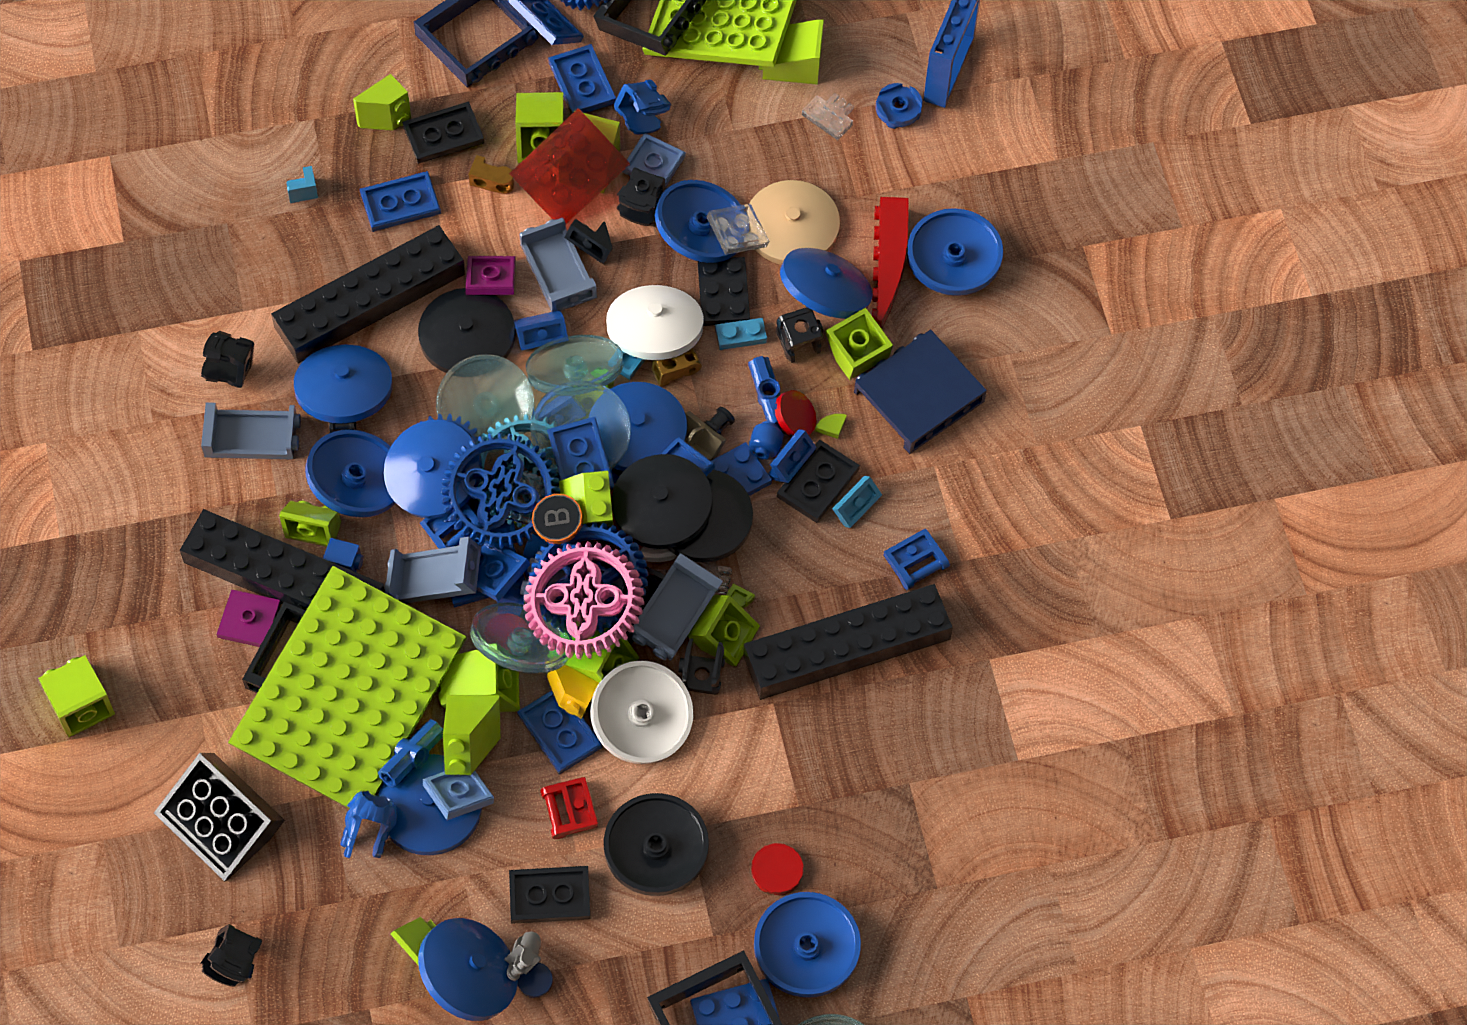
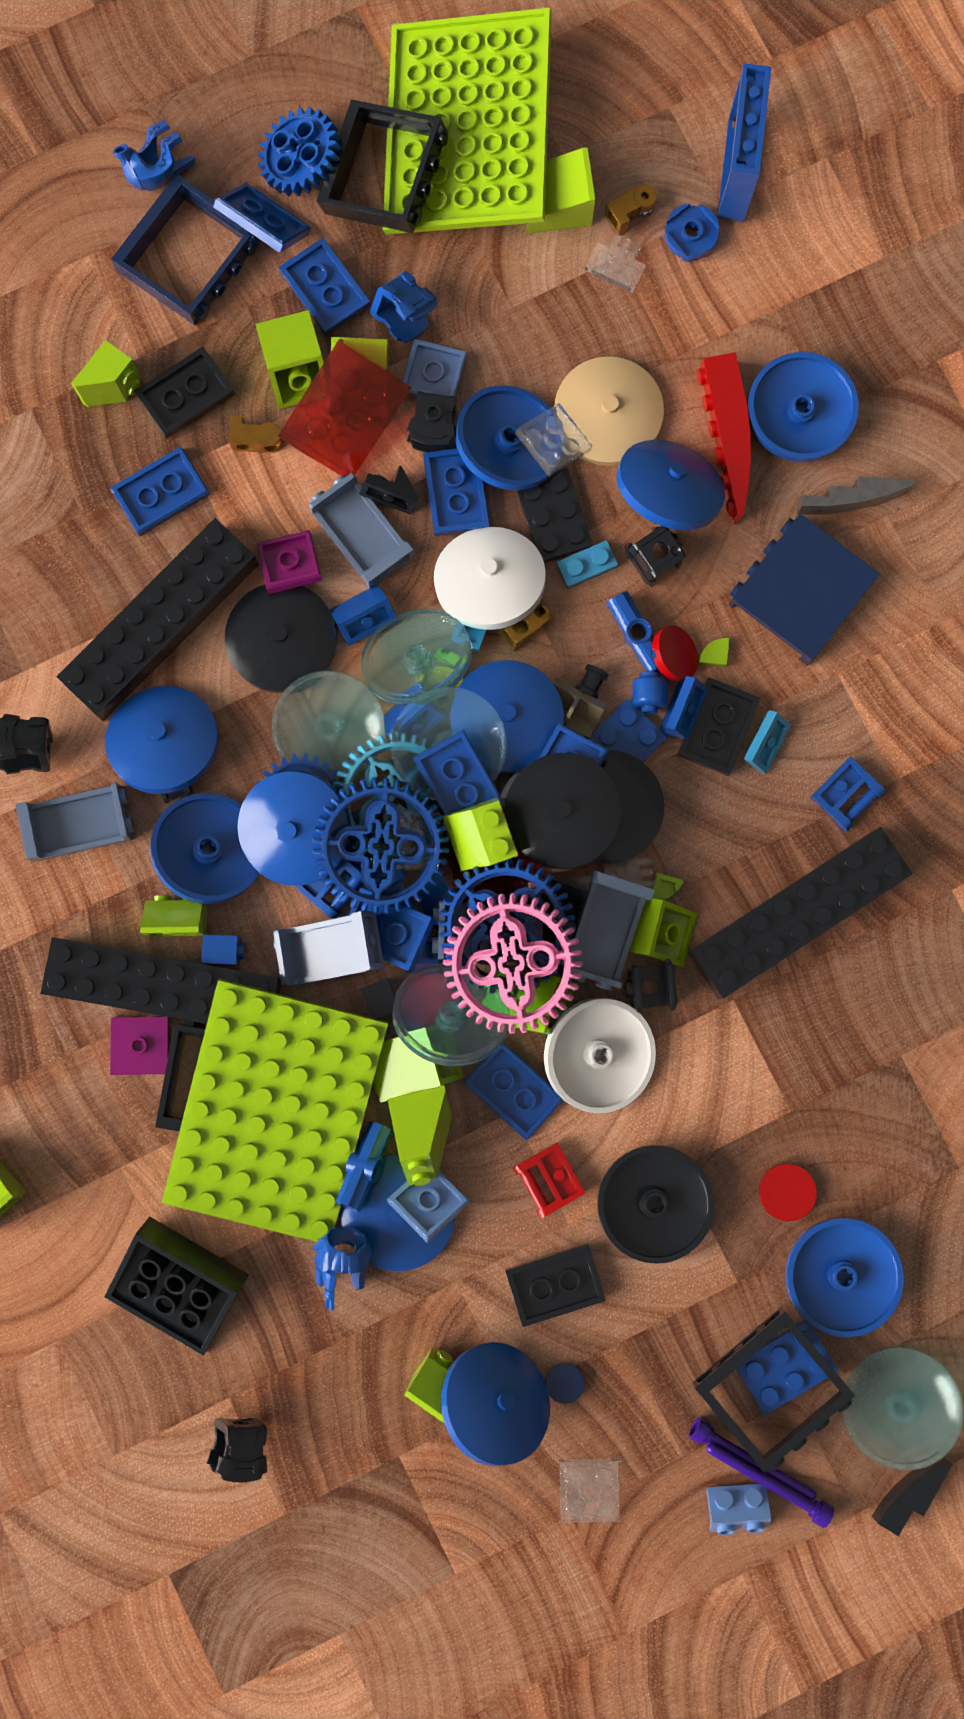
camera: 15 degrees left, 20 degrees up
dark azure panel [286,166,318,203] -> none
light grey arm [504,931,541,981] -> none
black tile [532,494,583,544] -> none
yellow slope [547,659,599,718] -> none
lime slope [825,308,893,380] -> none
none -> black panel [361,978,401,1019]
none -> blue plate [423,448,489,536]
none -> pearl gold leg [604,184,657,237]
none -> flat silver slope [797,477,914,514]

